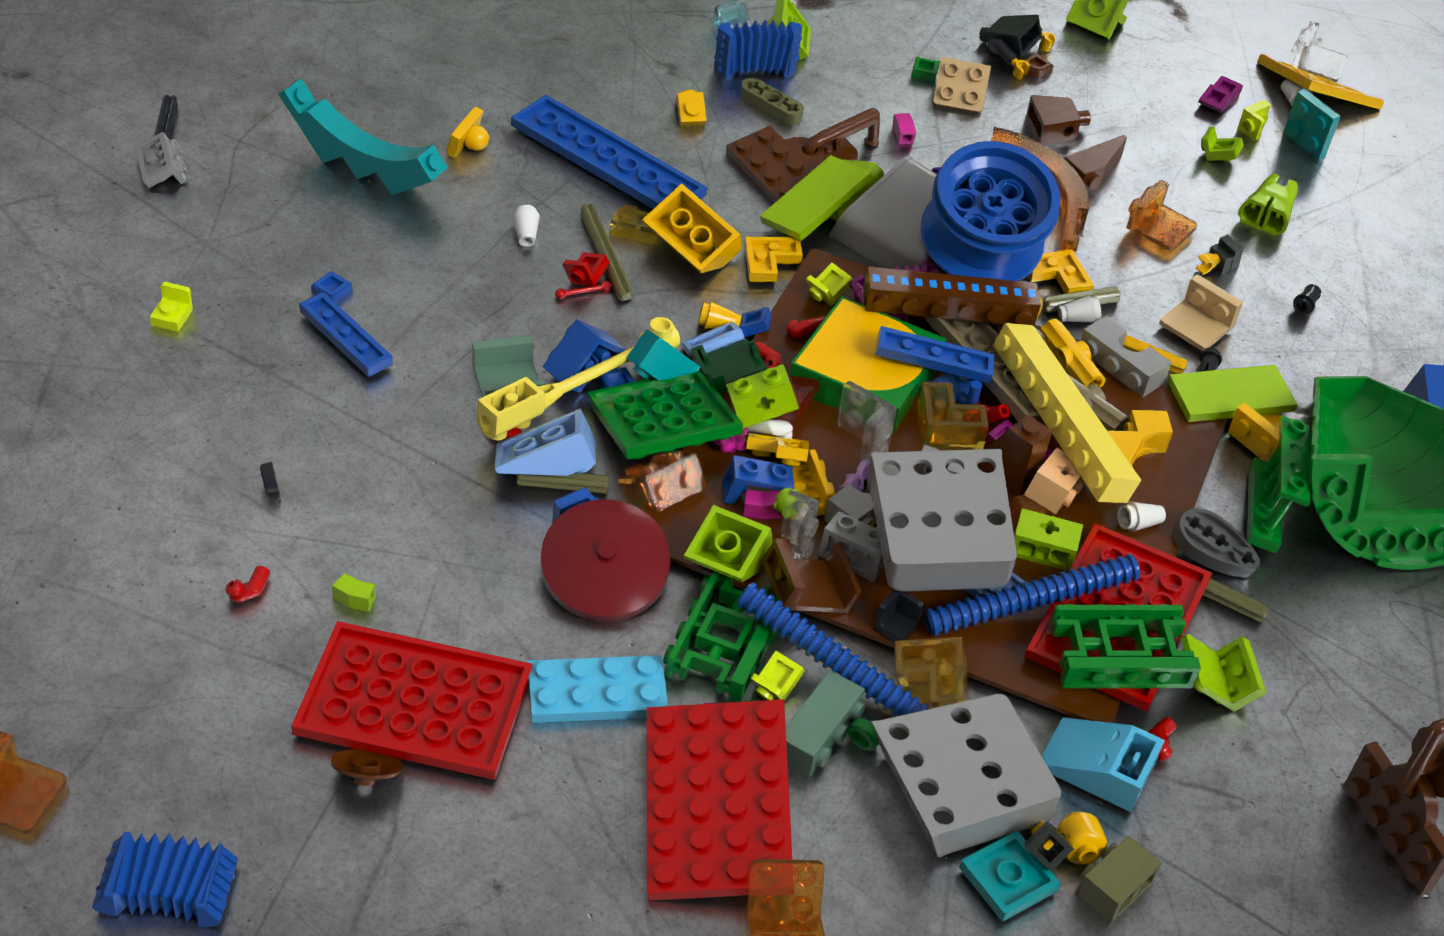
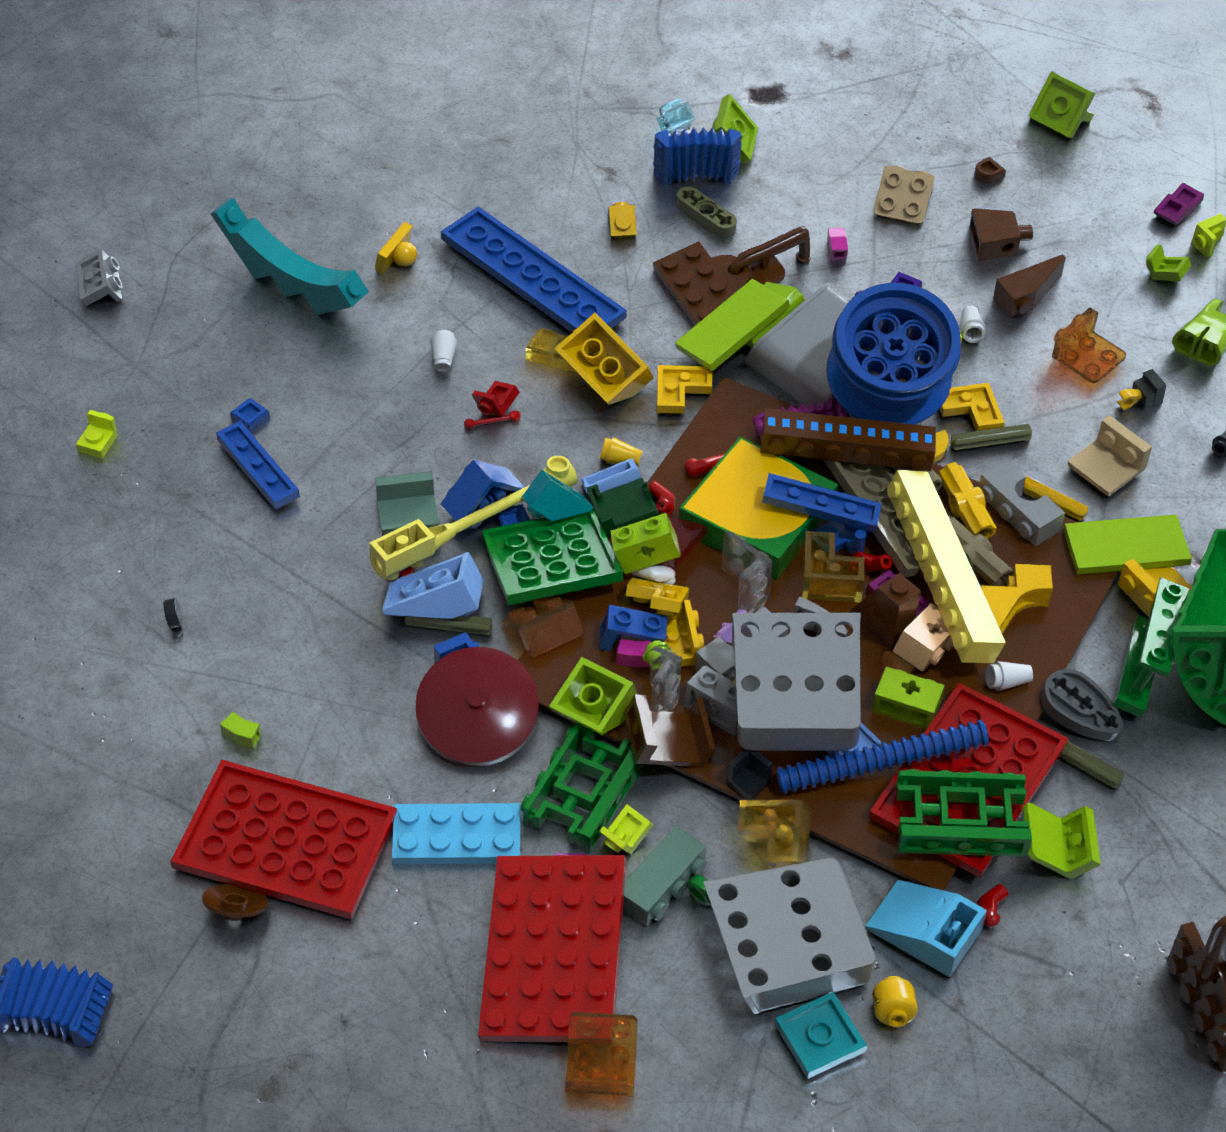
camera: 10 degrees right, 5 degrees up
black axle [154,95,178,139] -> none
red arm [225,566,270,603] -> none
olive axle [580,204,633,301] -> none
dark pink piece [713,428,748,453] -> none
blue piece [737,582,929,717] -> none
blue tile [739,307,772,337] -> none
neon yellow bracket [806,262,852,306] -> none
green tile [911,57,940,83] -> none
black torso [979,15,1055,80] -> none
clear orange arch [991,127,1089,252] -> none
pearl dark grey piece [1024,821,1074,872] -> none
white cone [1058,295,1101,323] -> none
olive brick [1077,835,1162,923] -> none
black pin [1198,348,1222,372] -> none

